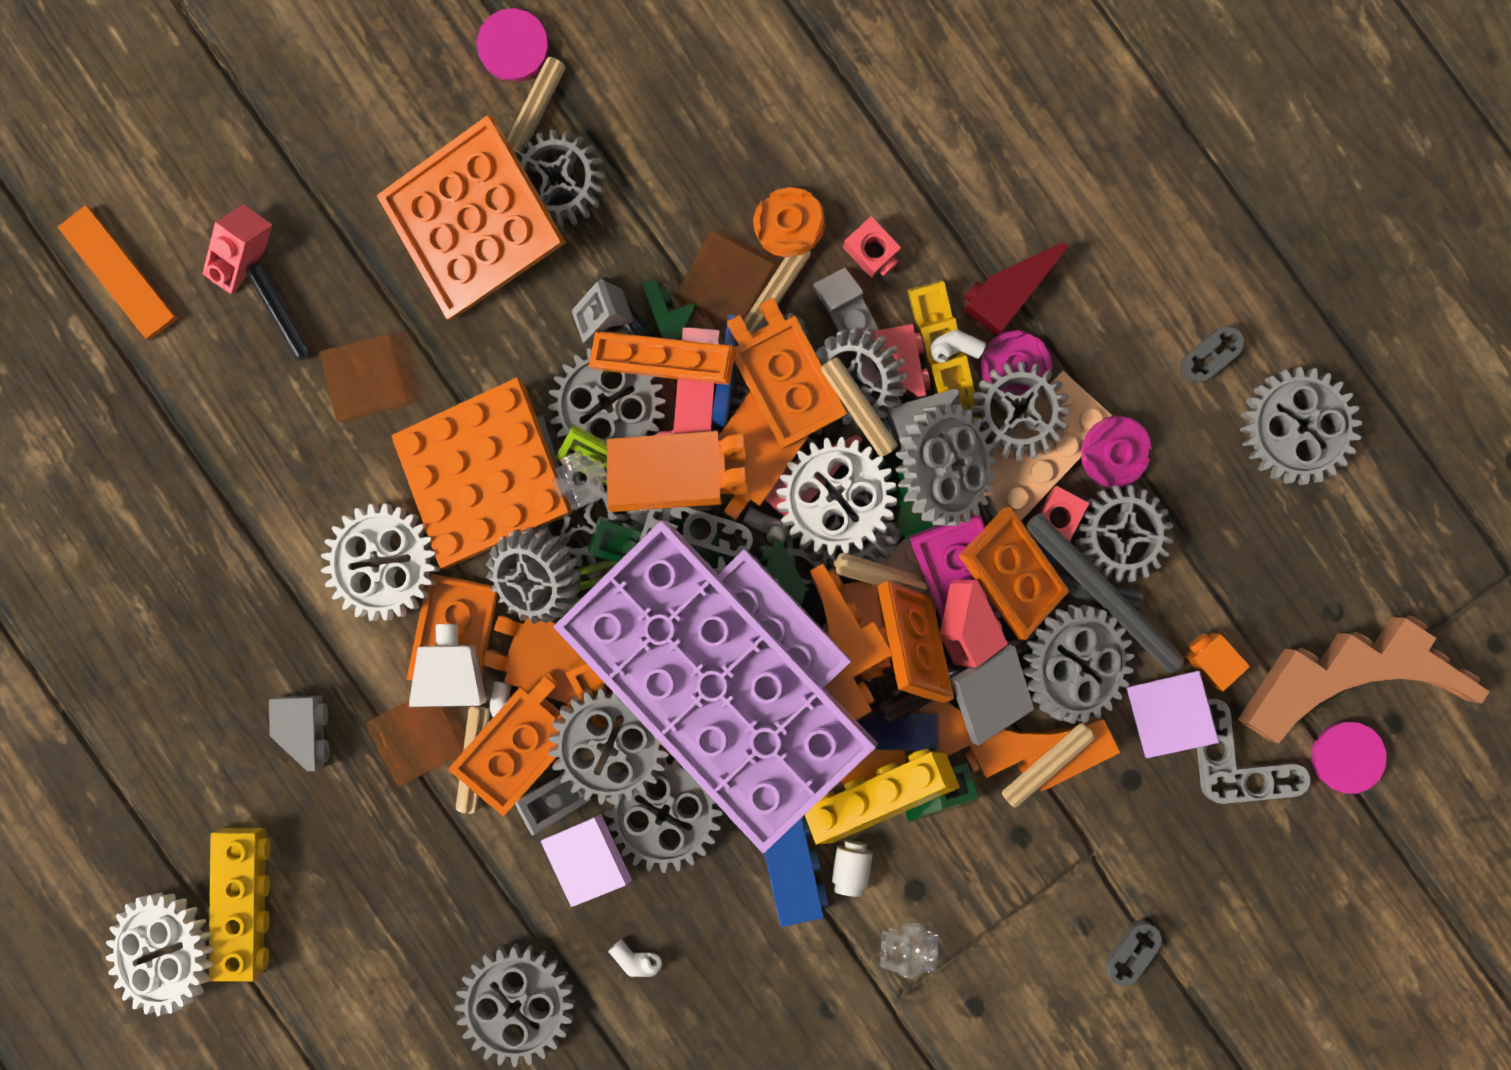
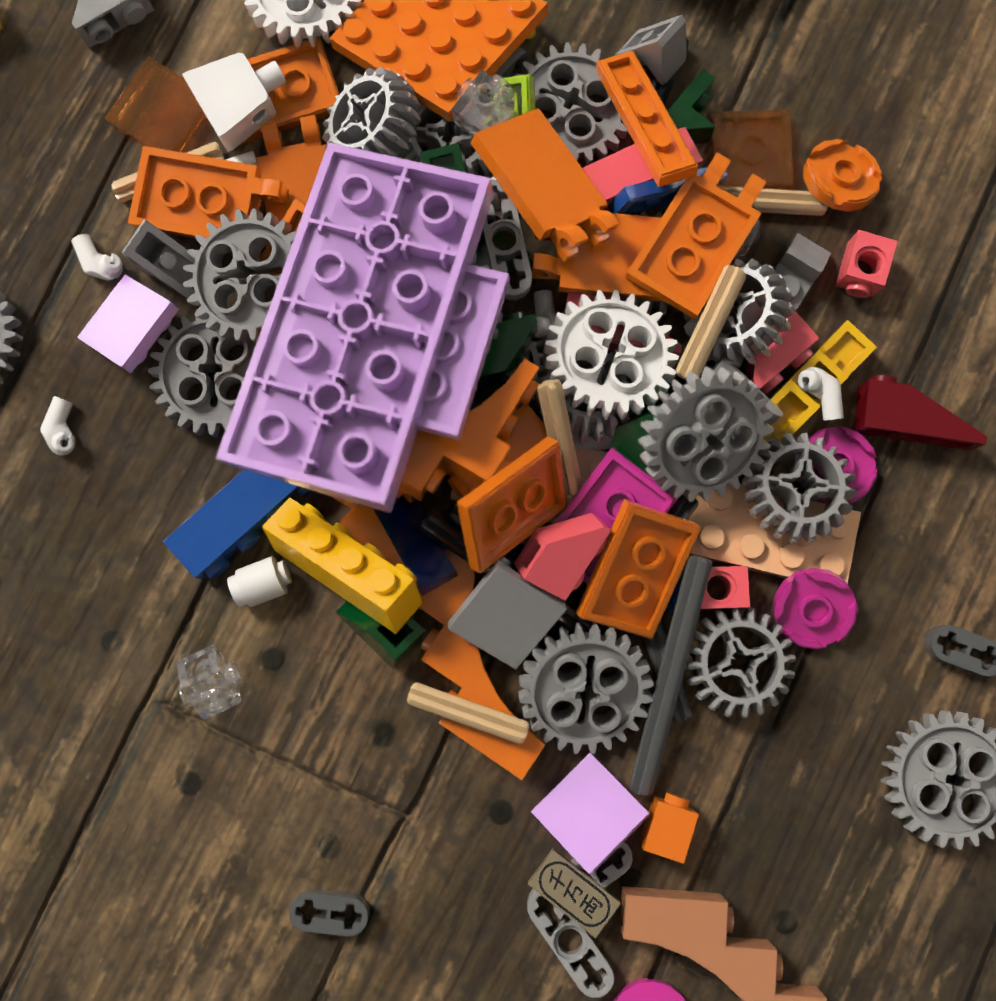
camera: 65 degrees right, 5 degrees down
none -> white arm [72,234,123,281]
none -> dark tan tile [528,848,621,938]

